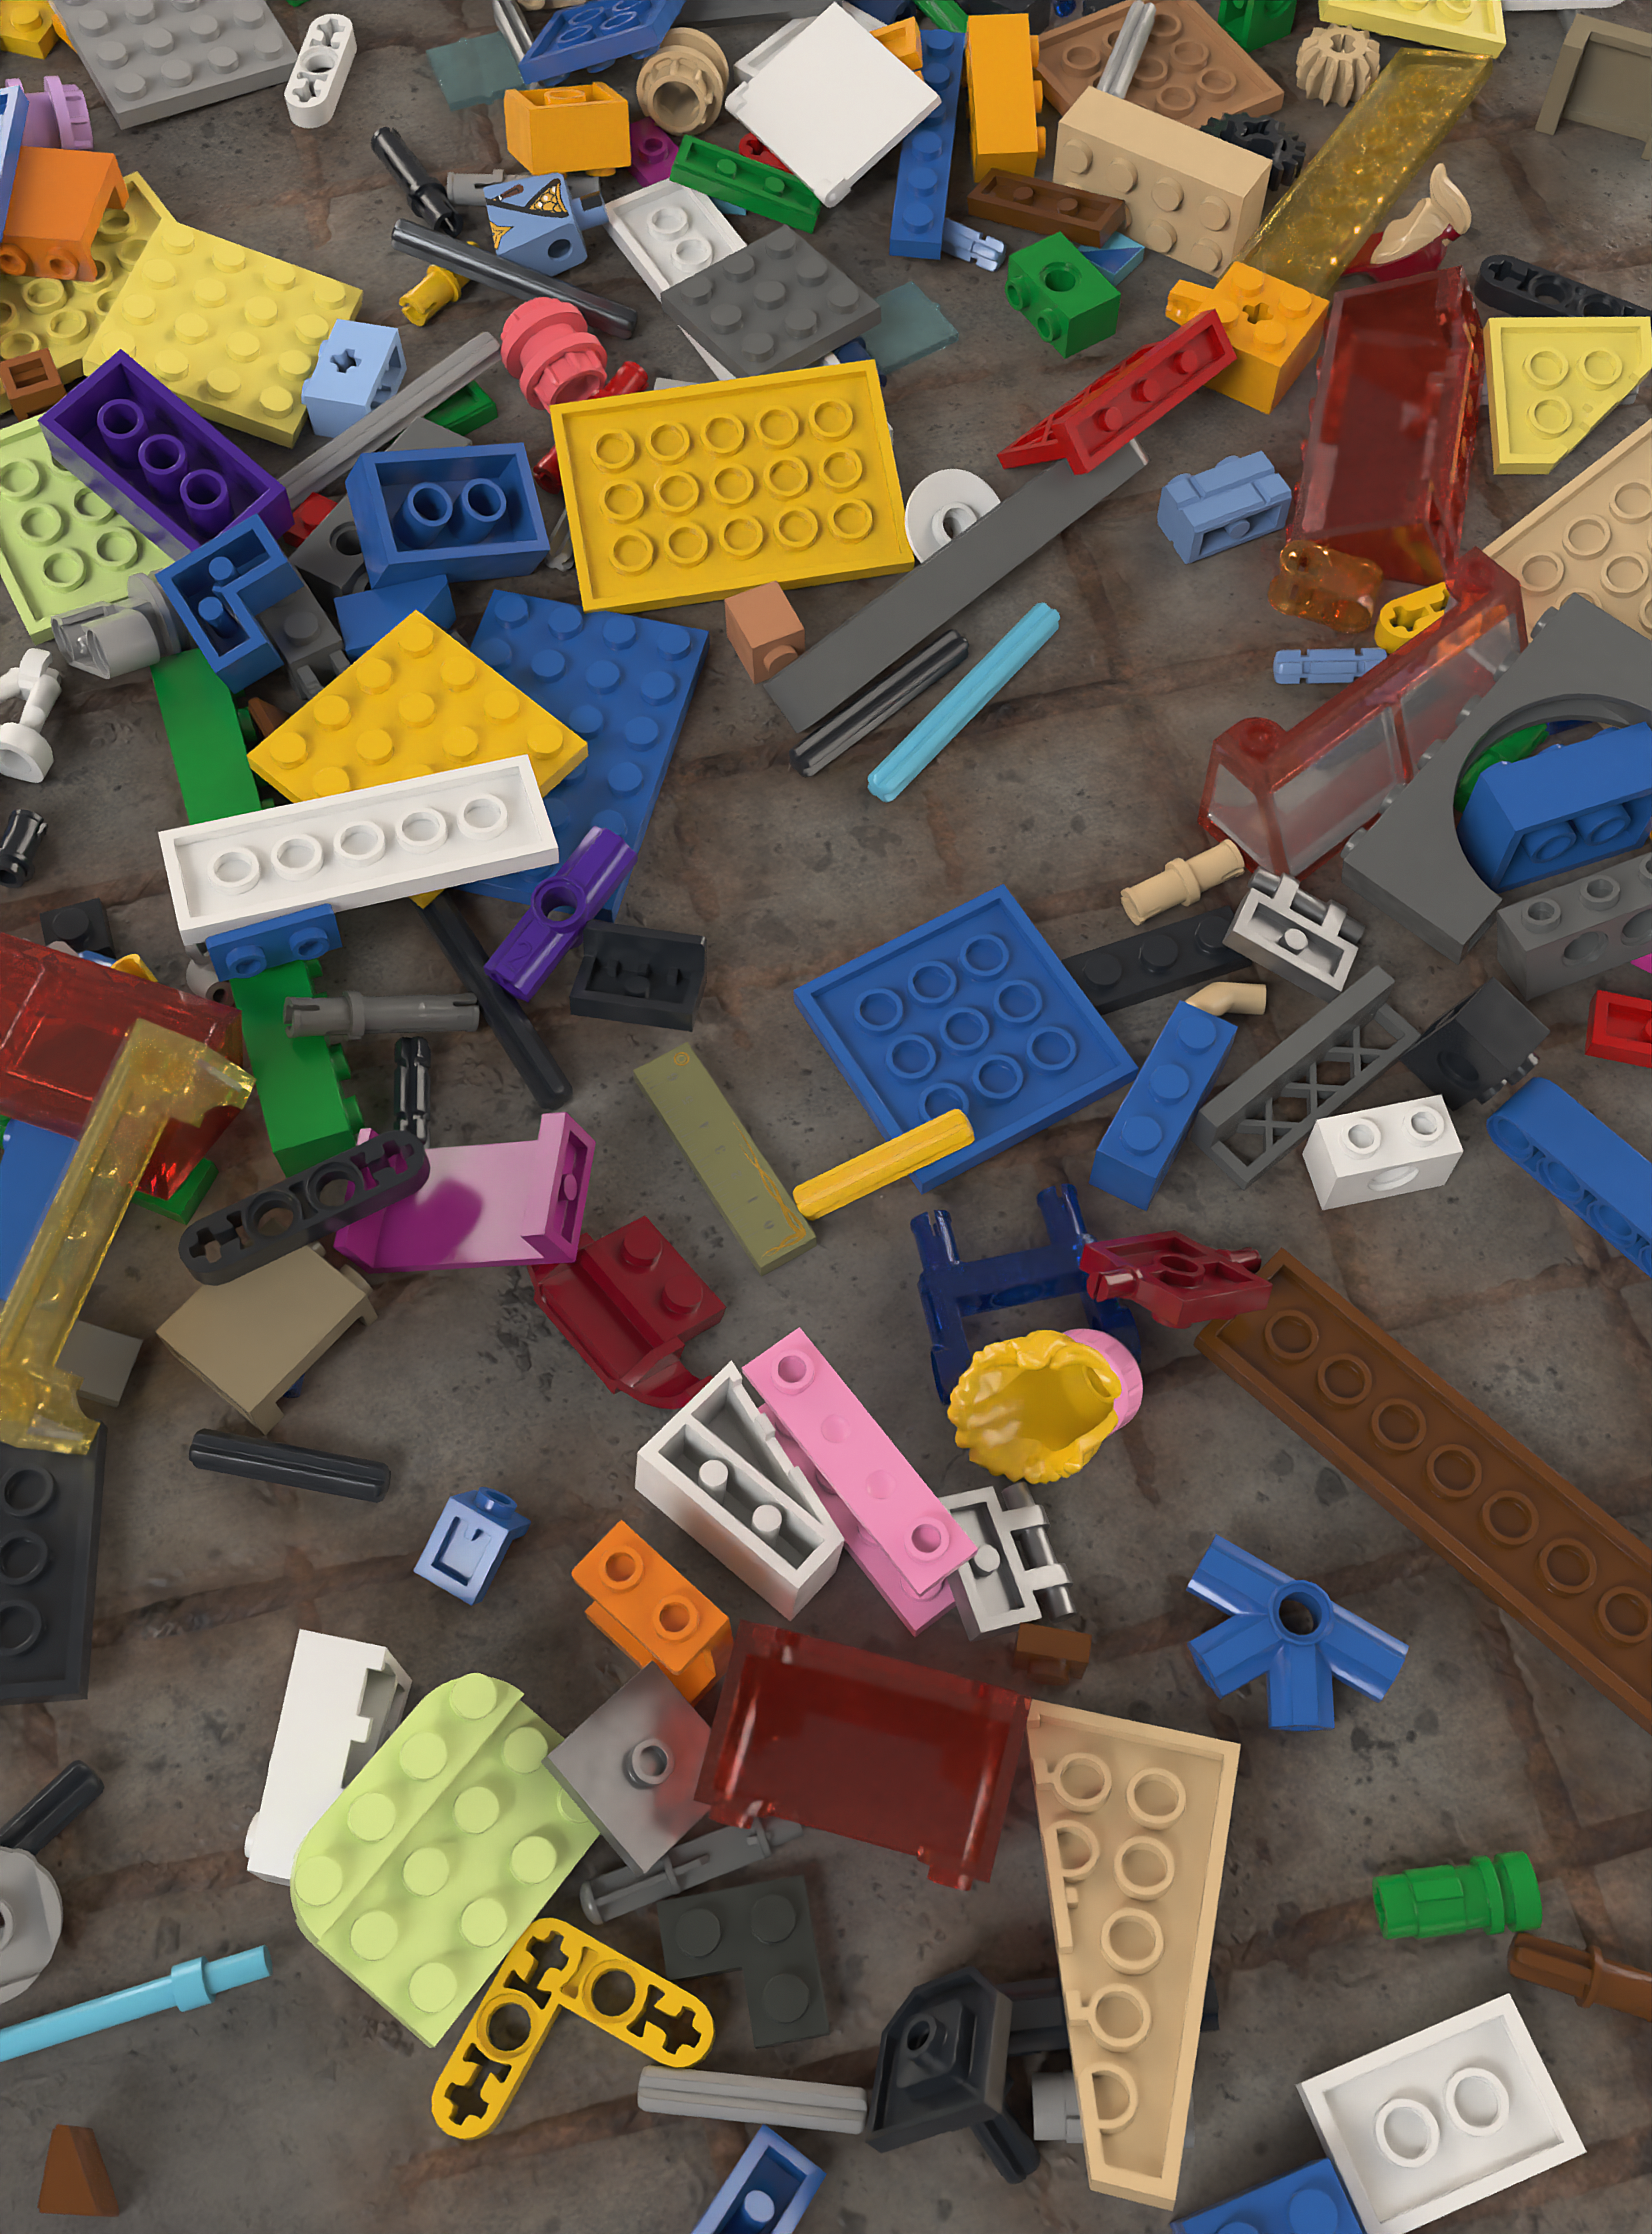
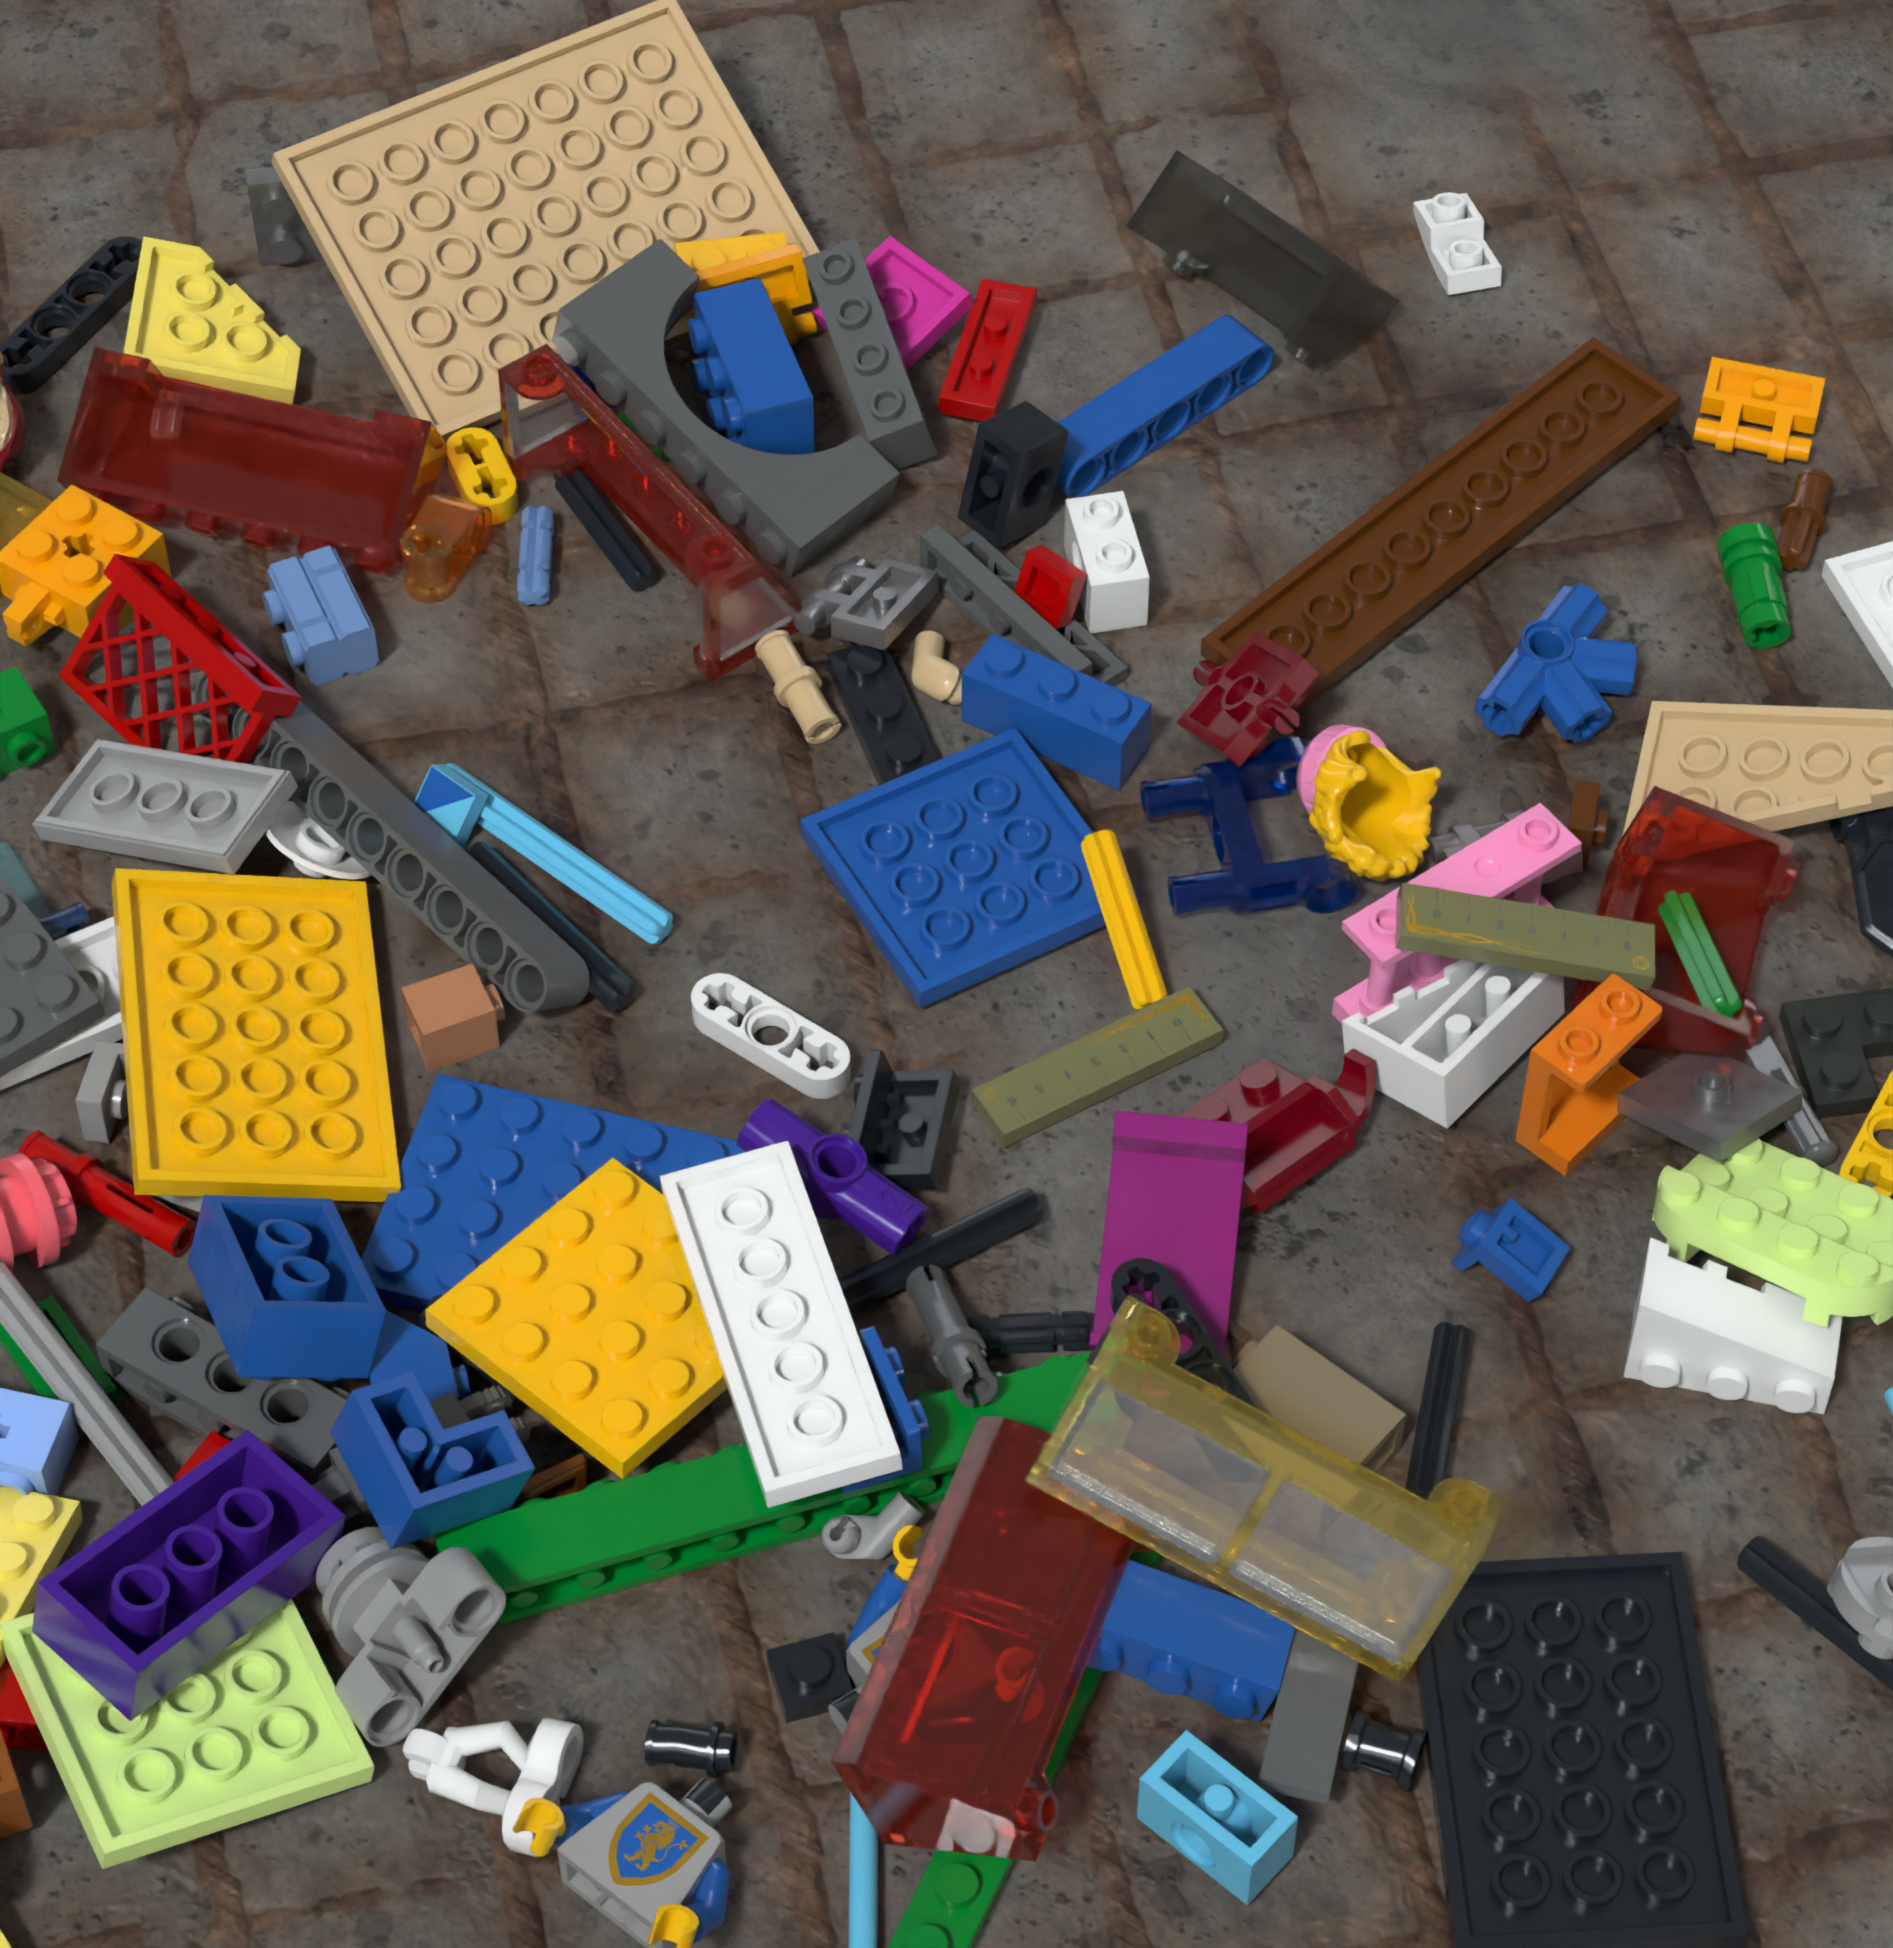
camera: 90 degrees left, 10 degrees down
none -> light grey tile [32,739,298,875]
none -> medium azure tile [414,764,488,848]
none -> white beam [691,973,851,1099]
none -> red plate [1014,544,1087,630]
none -> olive tile [1395,882,1655,990]
none -> green axle [1658,890,1743,1024]

